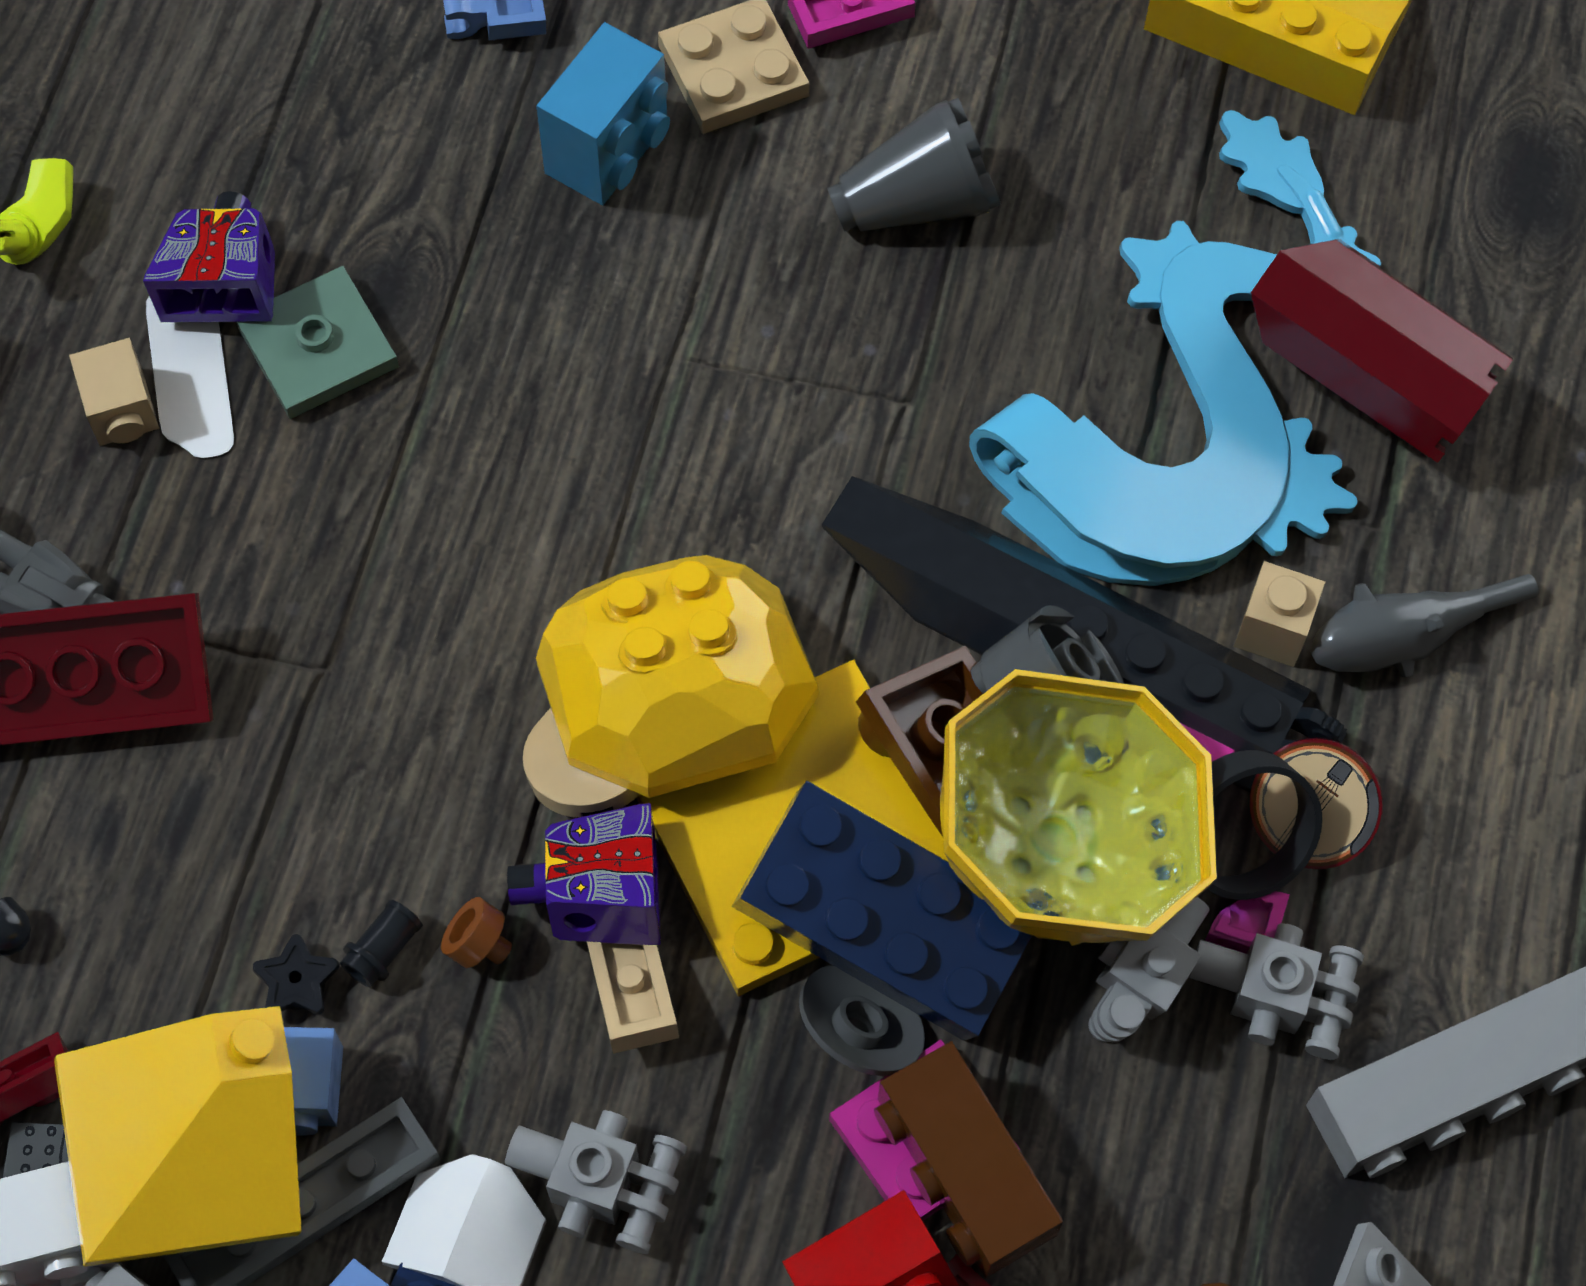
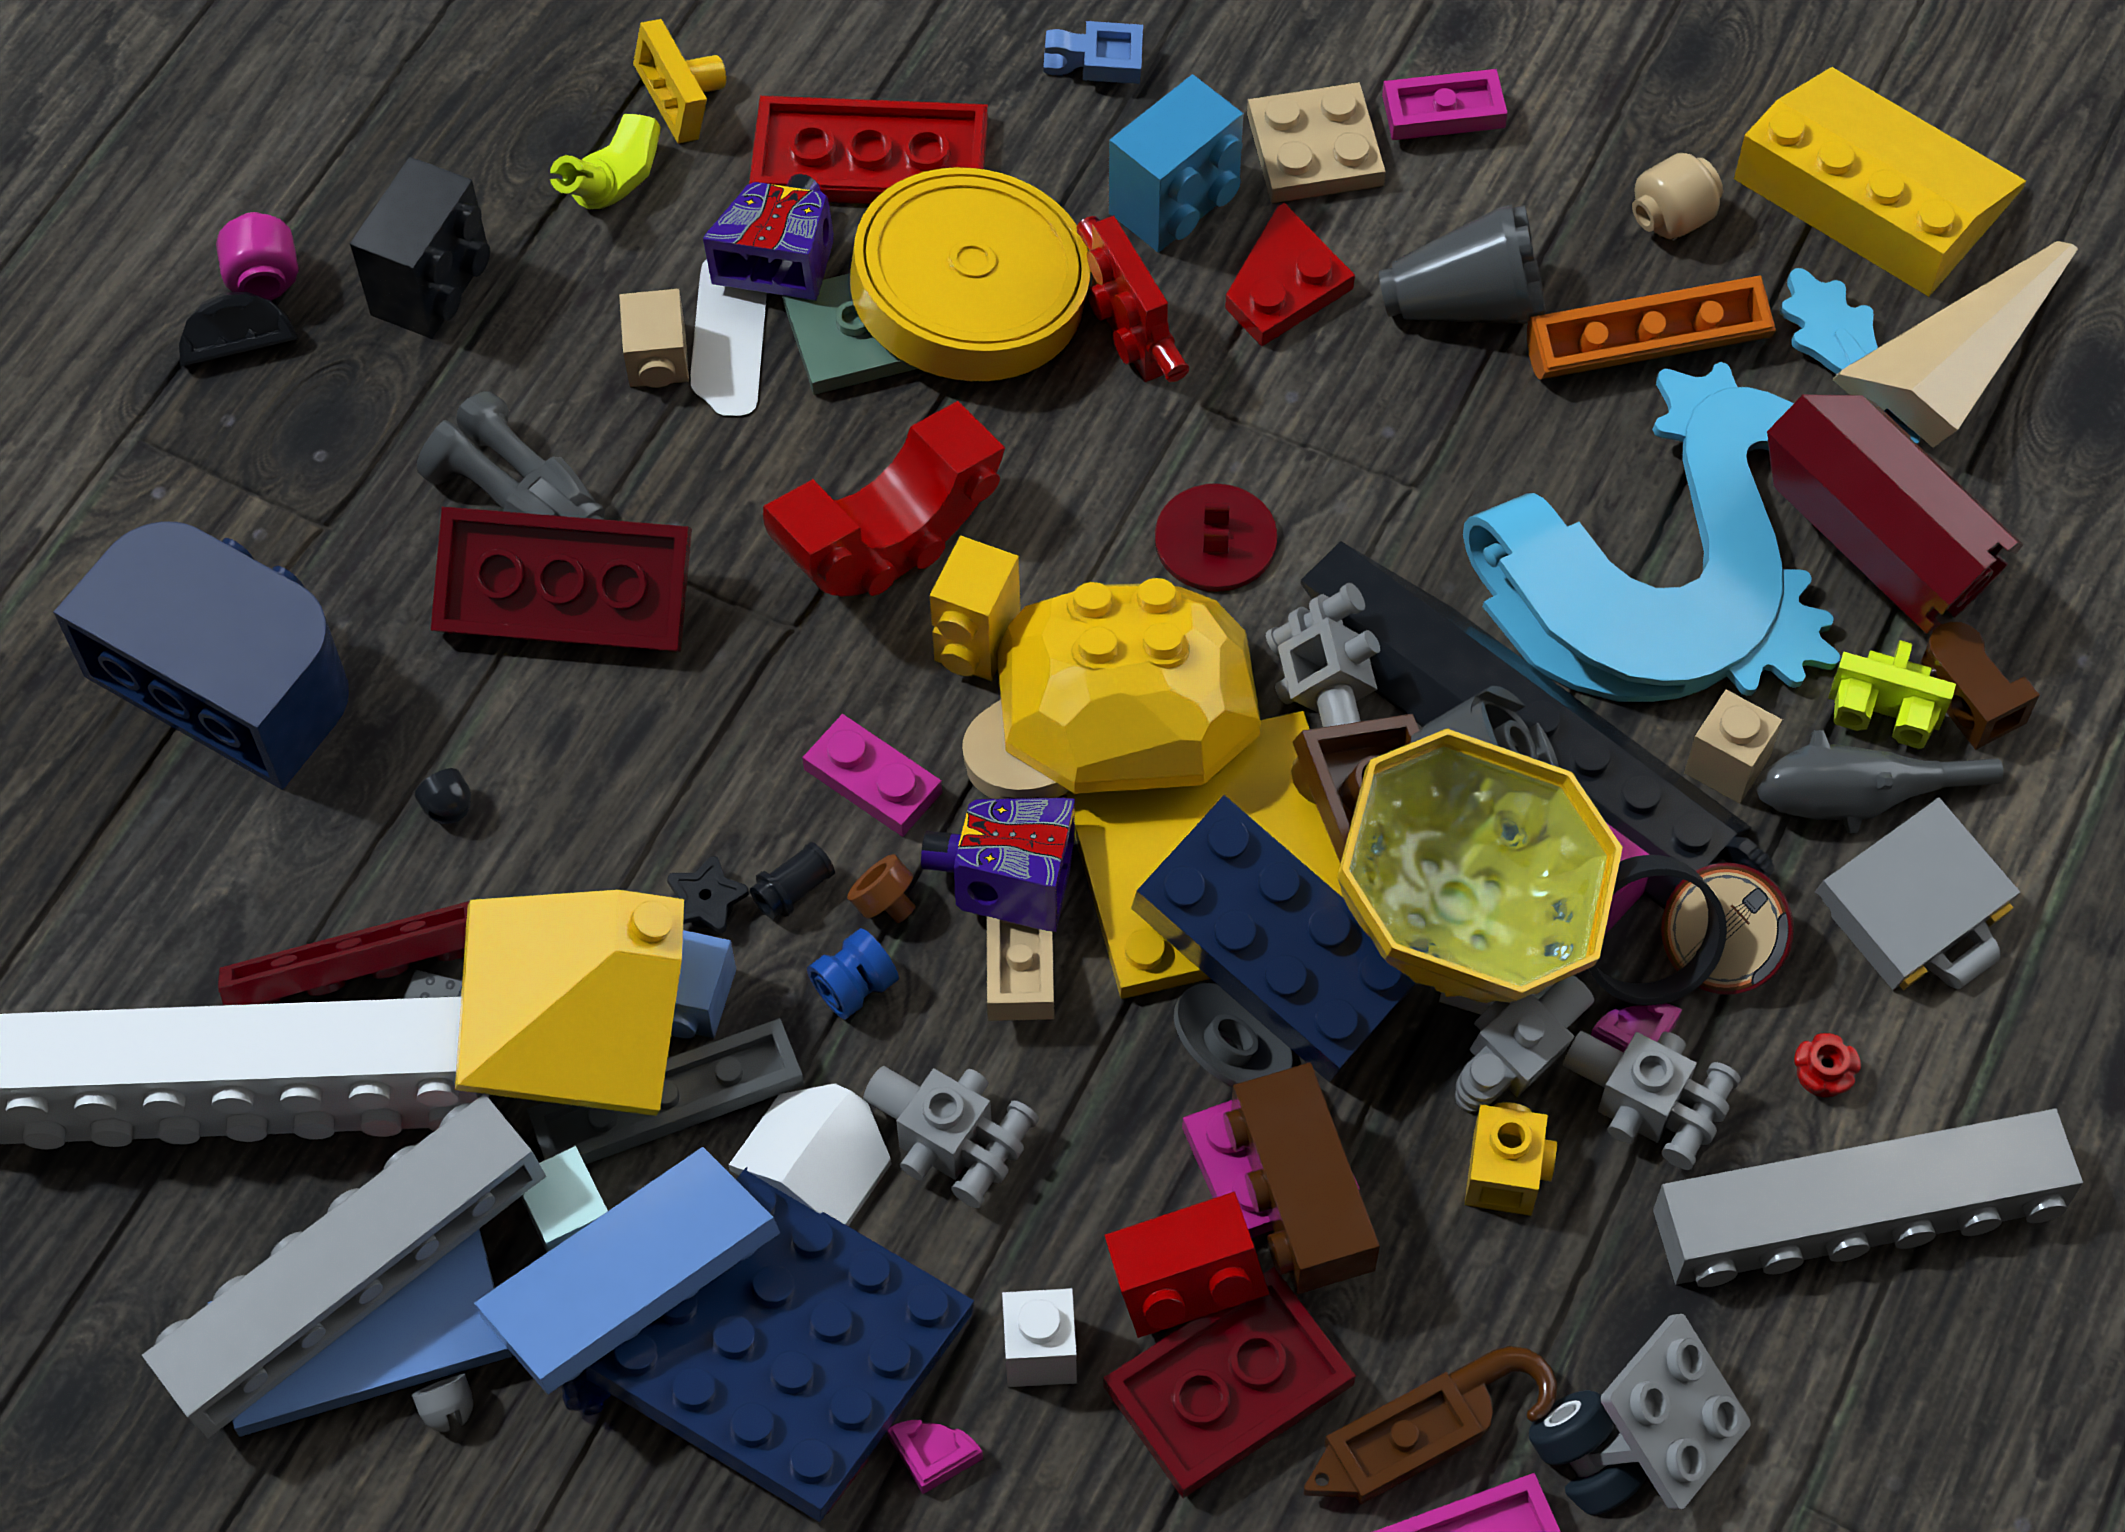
camera: 15 degrees right, 5 degrees down
none -> yellow tile [633,19,726,144]
none -> red tile [749,96,988,204]
none -> red brick [763,401,1005,596]
none -> dark pink plate [802,714,942,837]
none -> blue wheel [807,928,899,1020]
none -> yellow brick [850,167,1091,381]
none -> yellow piece [930,535,1020,681]
none -> red plate [1076,215,1189,382]
none -> dark red piece [1155,484,1277,592]
none -> red wing [1225,203,1355,347]
none -> light grey piece [1266,583,1380,727]
none -> yellow brick [1464,1102,1557,1216]
none -> orange brick [1527,275,1776,379]
none -> tan head [1632,153,1723,240]
none -> red plate [1794,1033,1861,1097]
none -> light grey piece [1815,798,2020,990]
none -> neon yellow hips [1828,640,1956,749]
none -> tan wedge [1833,241,2078,448]
none -> reddish brown leg [1920,622,2040,750]

